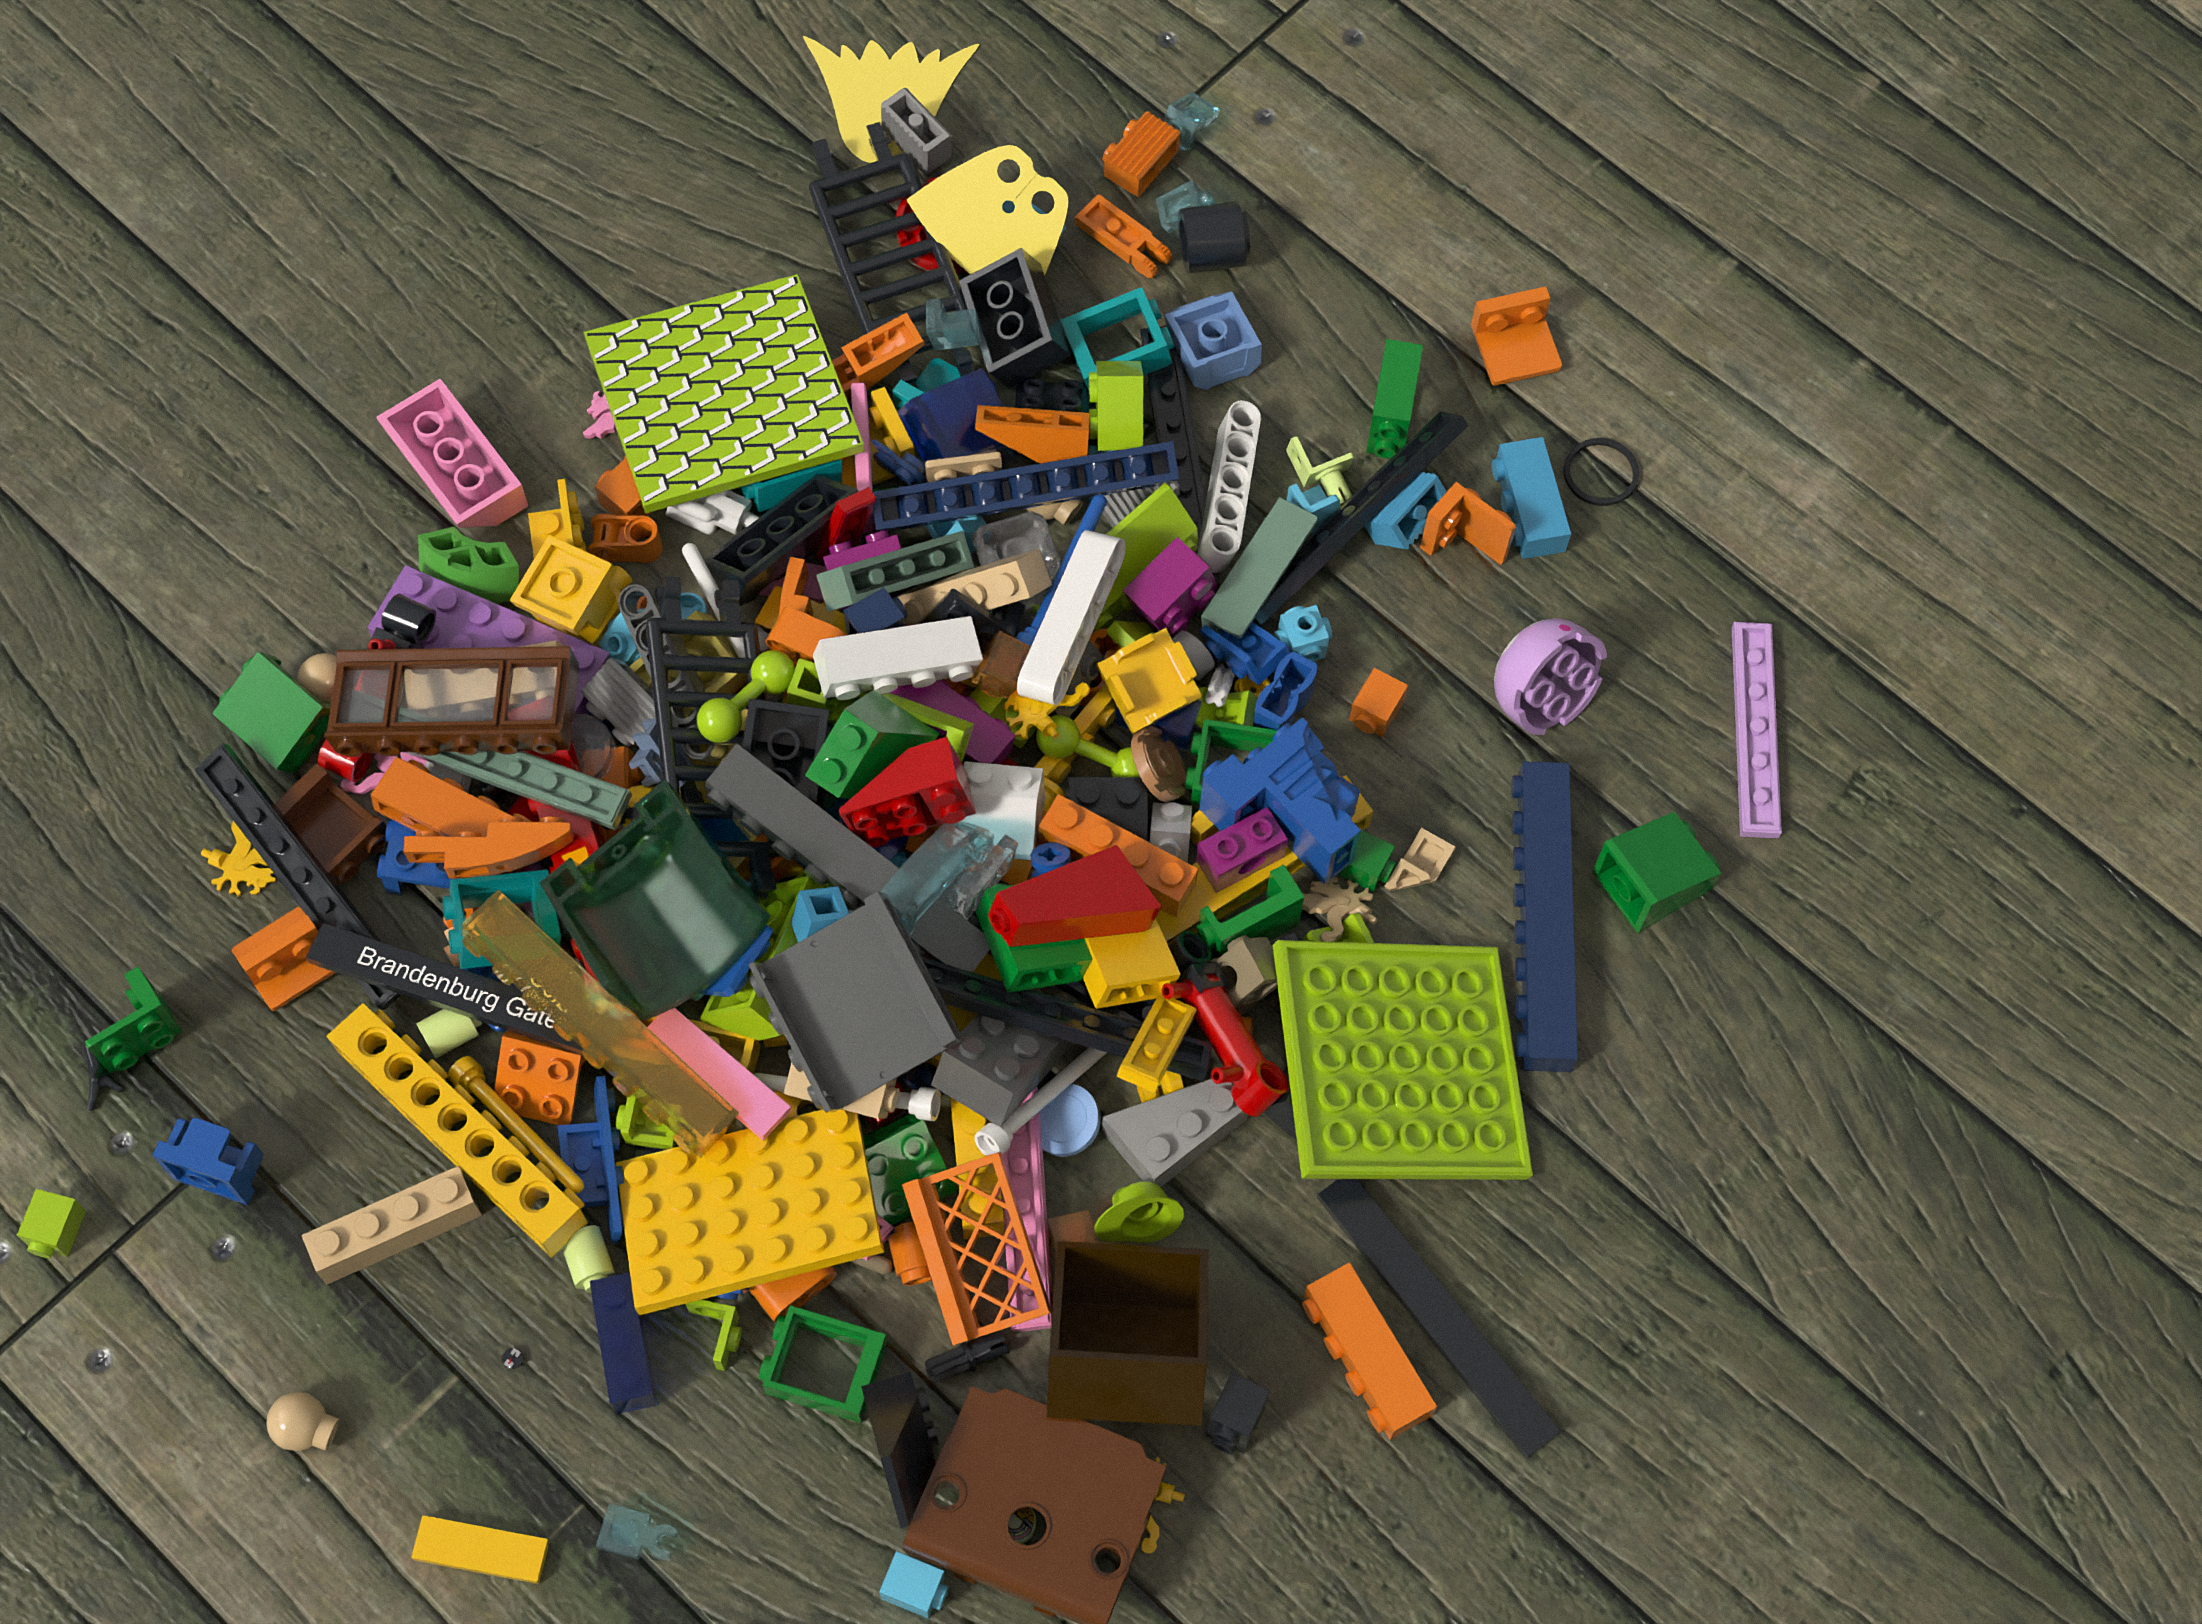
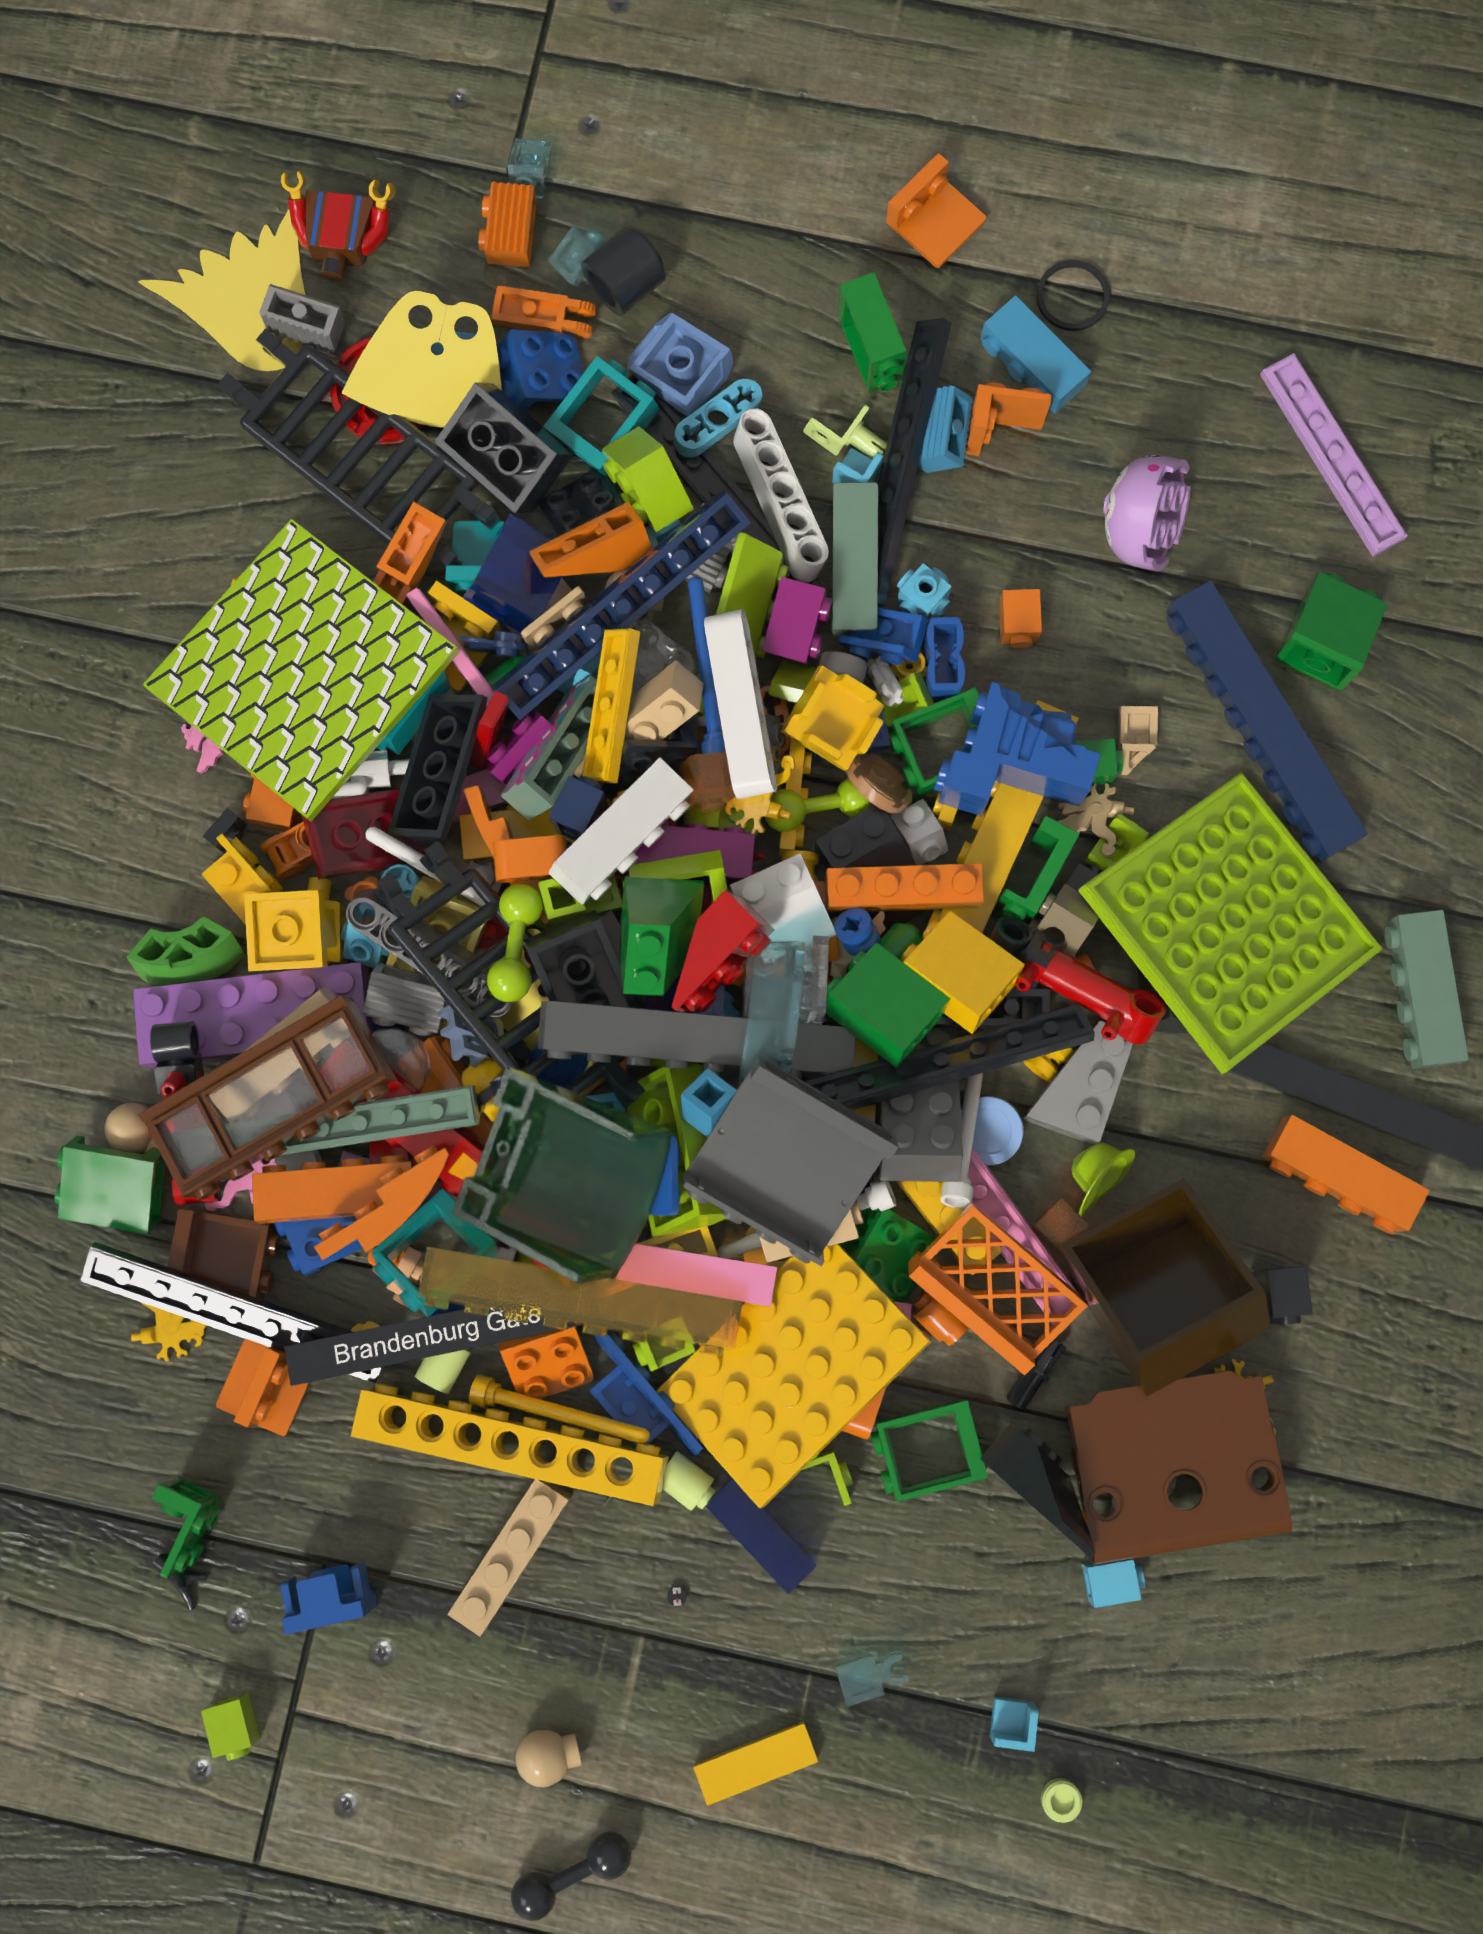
camera: 25 degrees left, 15 degrees up
bright pink slope [376,379,528,528] -> none
clear light blue panel [926,298,979,351] -> none
red slope [988,845,1161,947] -> none
yellow tile [1116,993,1197,1093] -> none
magenta brick [1196,807,1288,893] -> none
none -> black plate [203,808,247,853]
none -> torso [281,171,396,281]
none -> dark red tile [301,788,426,880]
none -> blue bracket [497,329,584,411]
none -> black piece [511,1831,632,1921]
none -> yellow tile [582,628,640,783]
none -> medium azure beam [673,379,762,457]
none -> sand green brick [1385,910,1469,1070]

